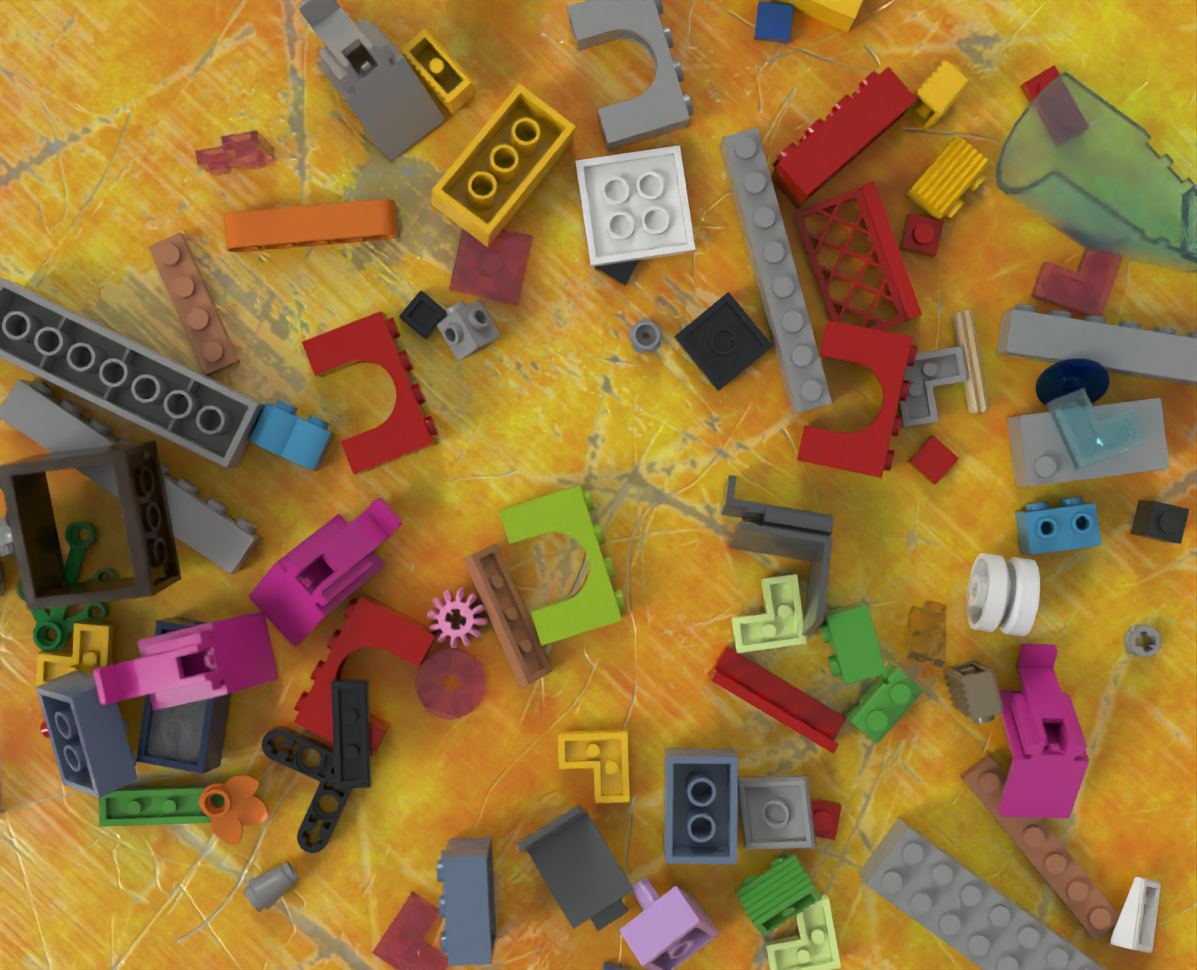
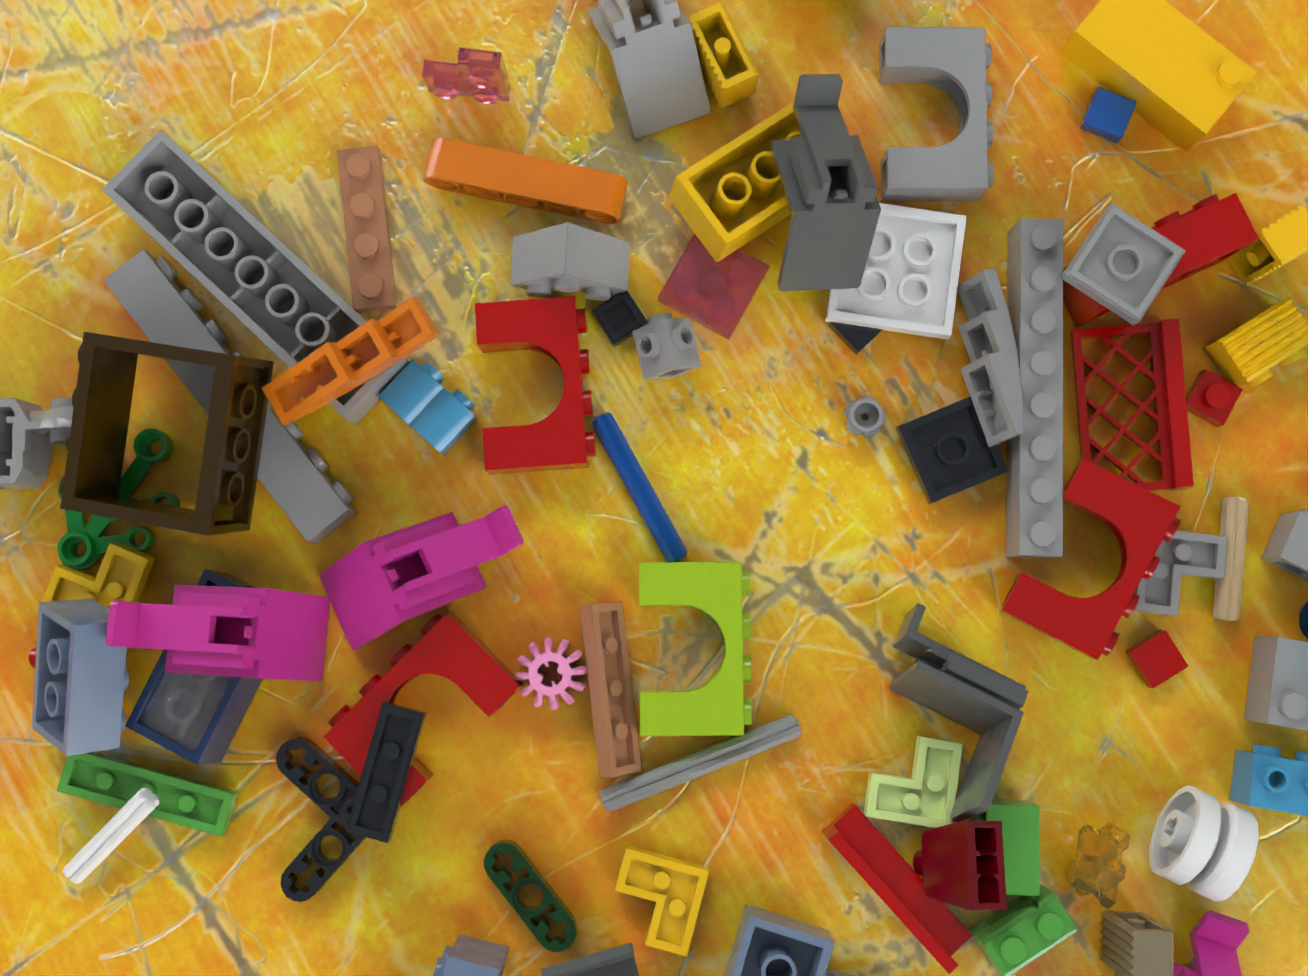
camera: 20 degrees right, 5 degrees down
orange plate [199,774,269,845] -> none
light grey cone [244,861,299,912] -> none
clear pink plate [415,648,486,720] -> none
none -> white axle [63,788,159,884]
none -> orange slope [262,297,440,425]
none -> dark green beam [484,839,577,952]
none -> light grey brick [510,222,630,301]
none -> blue axle [592,412,687,562]
none -> light grey axle [600,715,802,812]
none -> dark grey piece [771,74,881,291]
none -> dark red torso [913,820,1007,911]
none -> light grey slope [957,268,1023,447]
none -> light grey tile [1060,203,1186,325]

